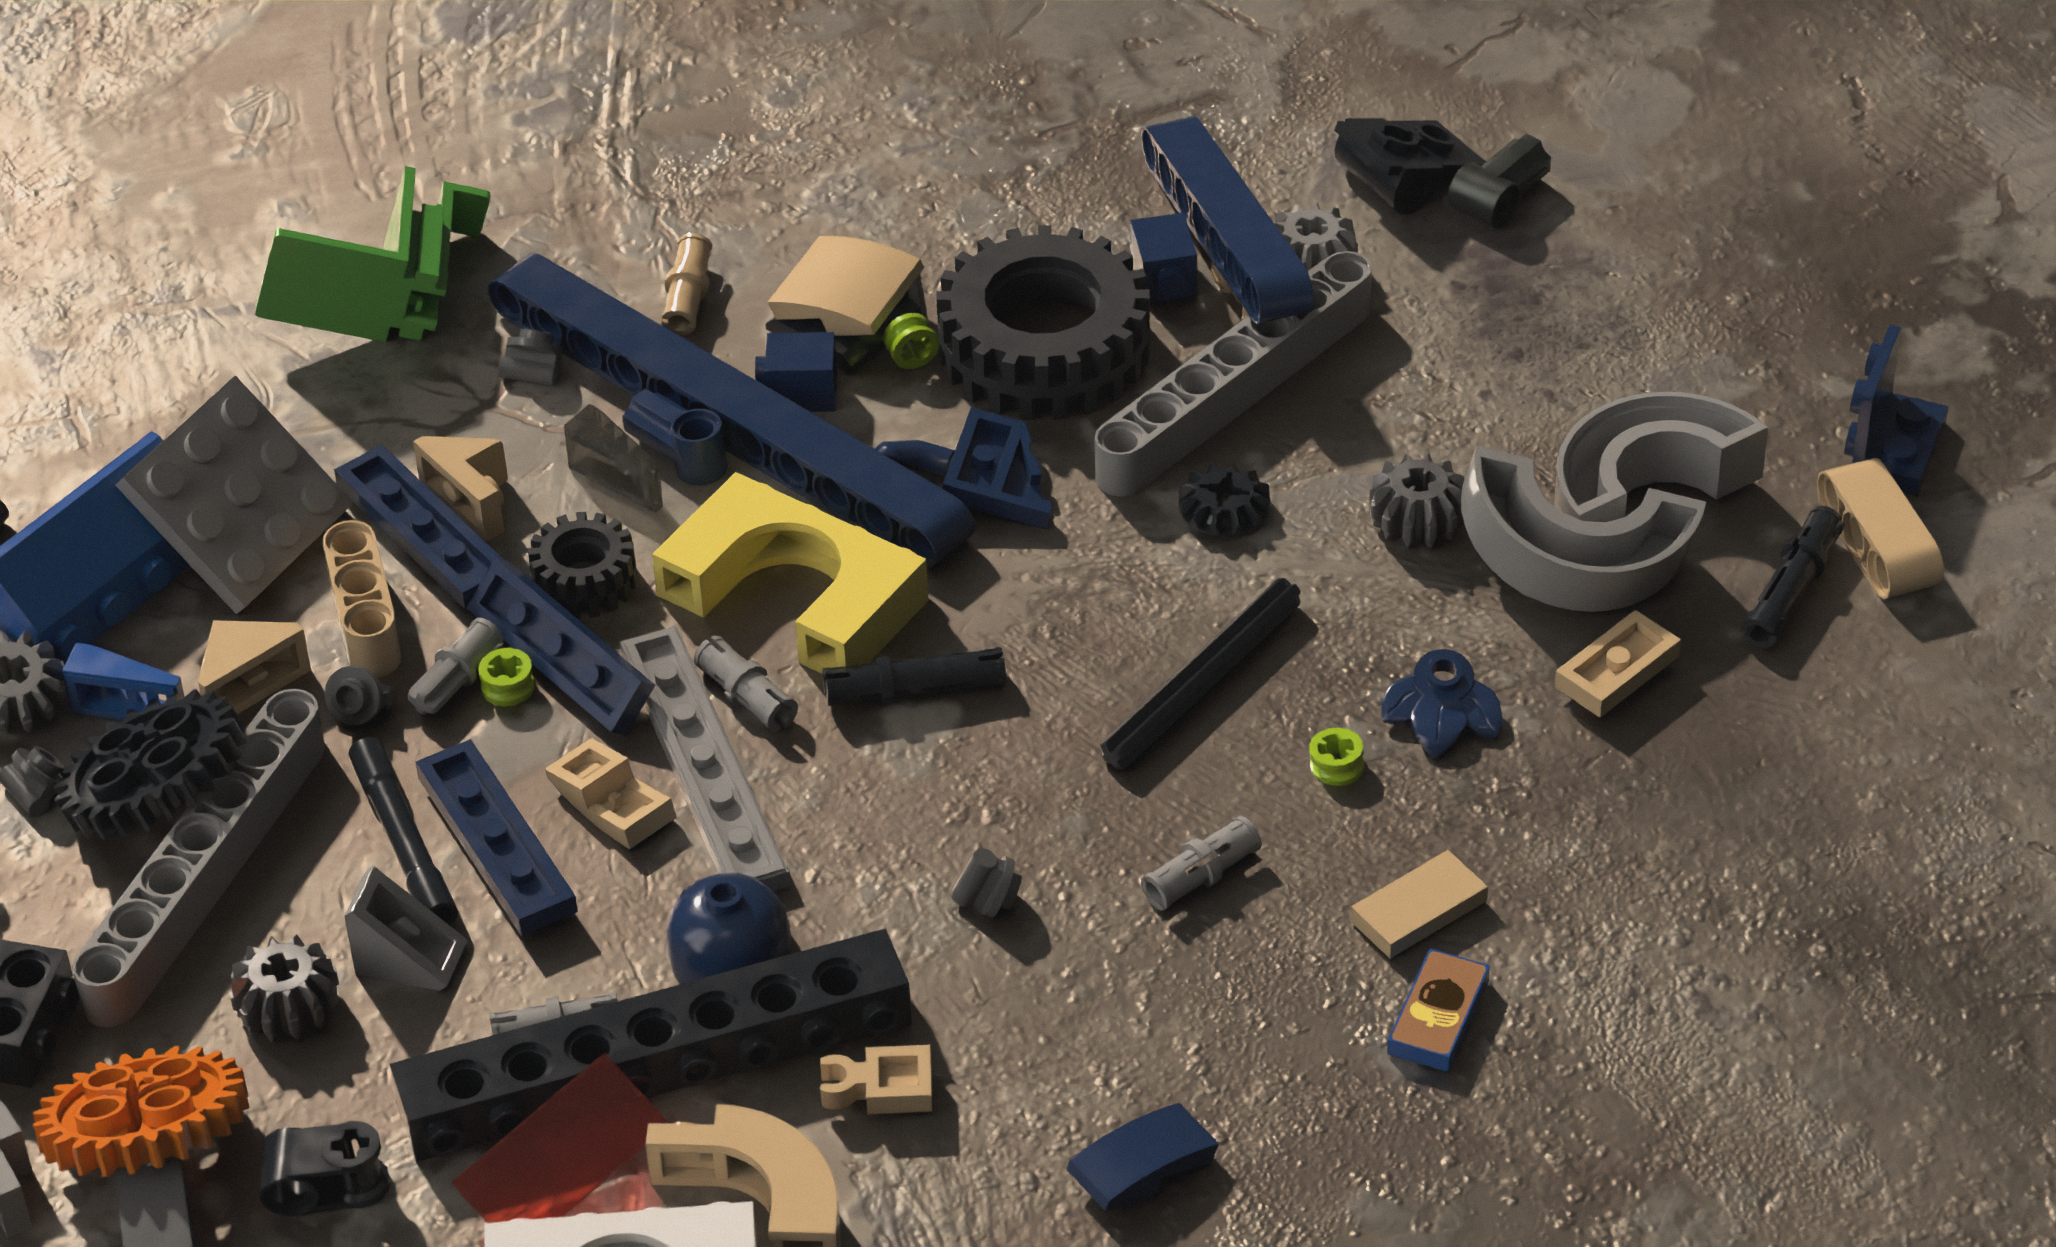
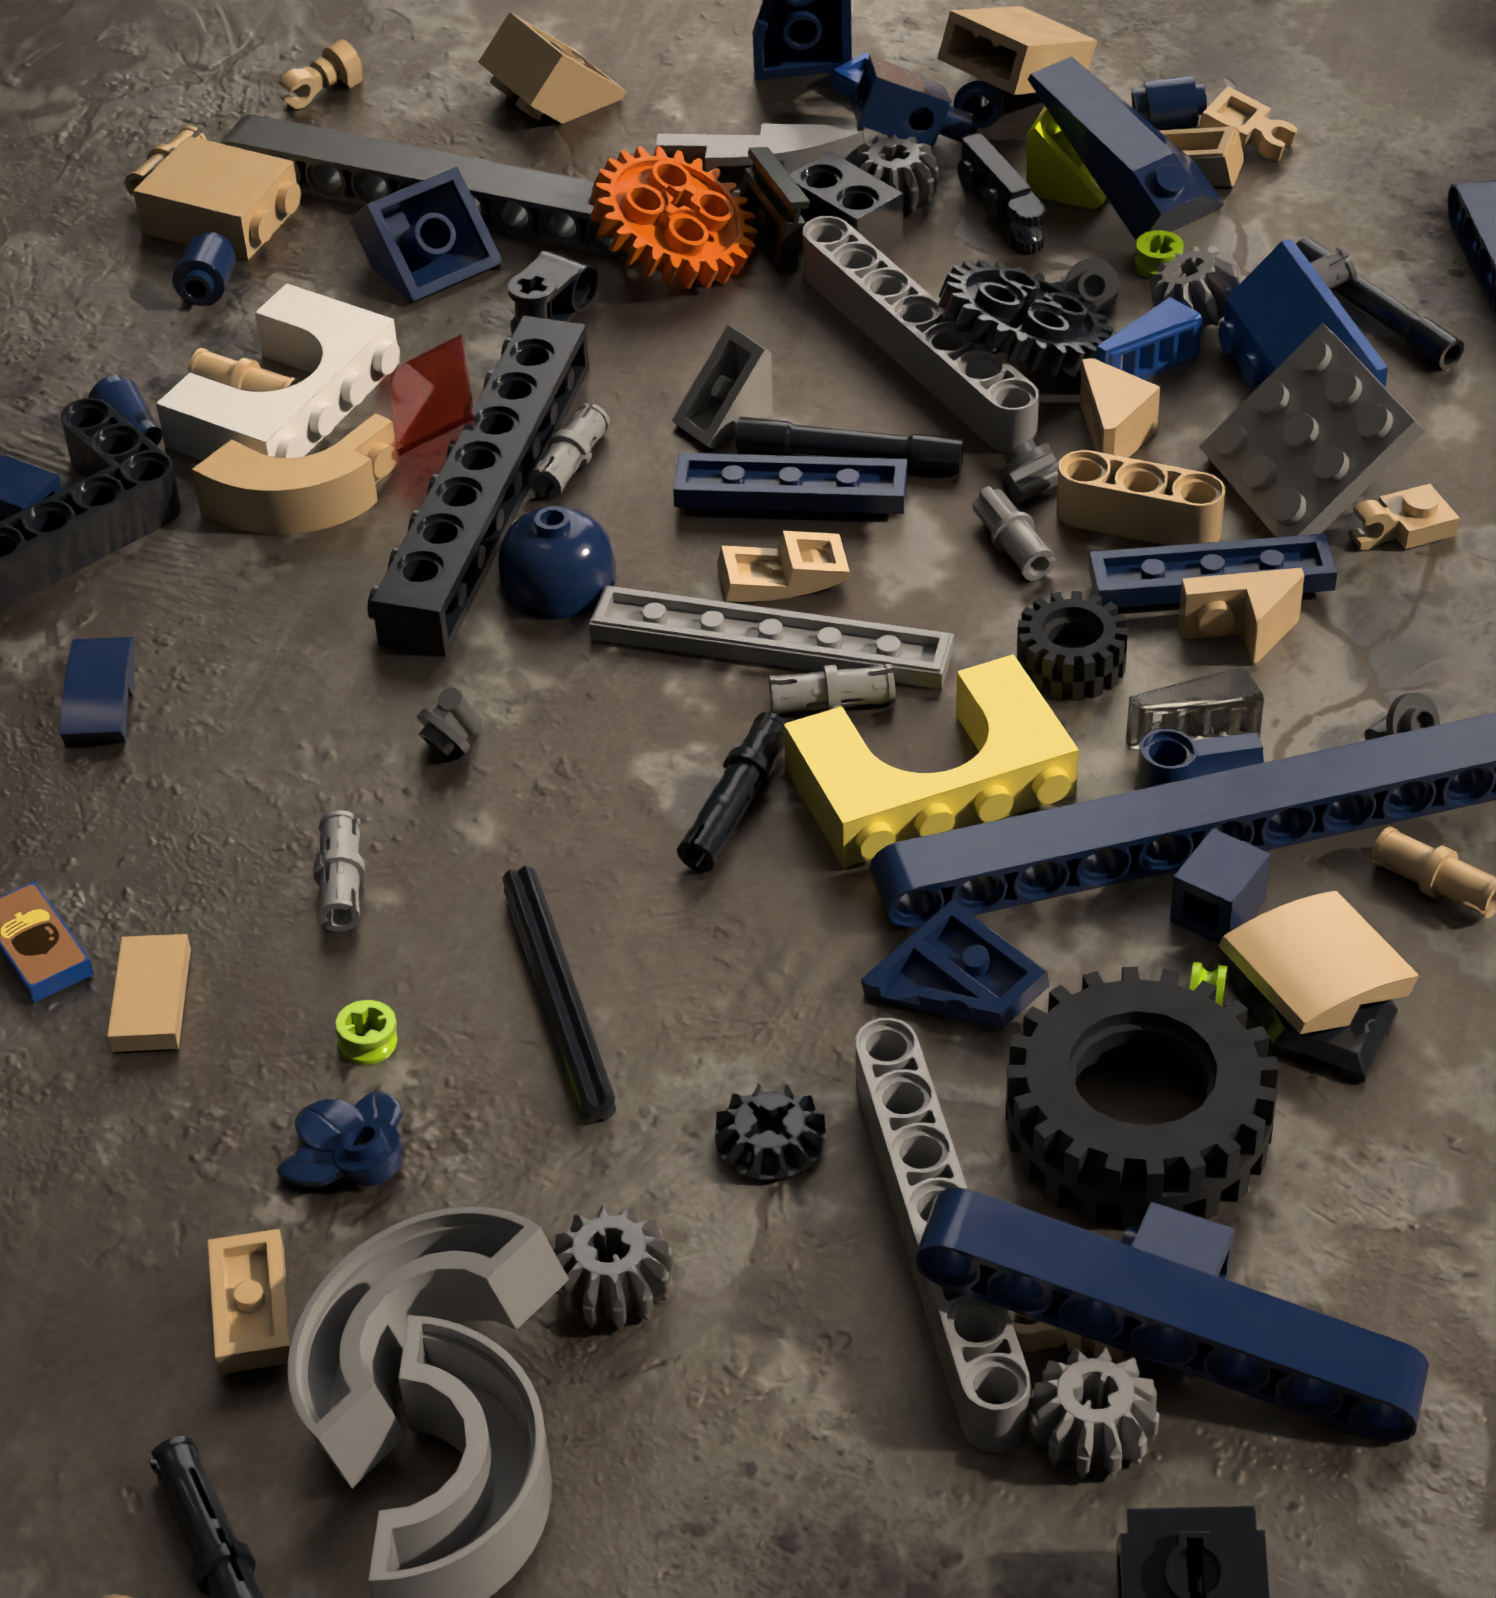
camera: 125 degrees right, 0 degrees up
flat silver gear [229,934,339,1043] -> none
dark blue plate [466,558,656,735] -> none
lime bush [478,648,535,707] -> none
tan plate [820,1045,933,1114] -> none
dark blue arm [875,440,955,477] -> none
none -> pearl dark grey plate [739,147,810,269]

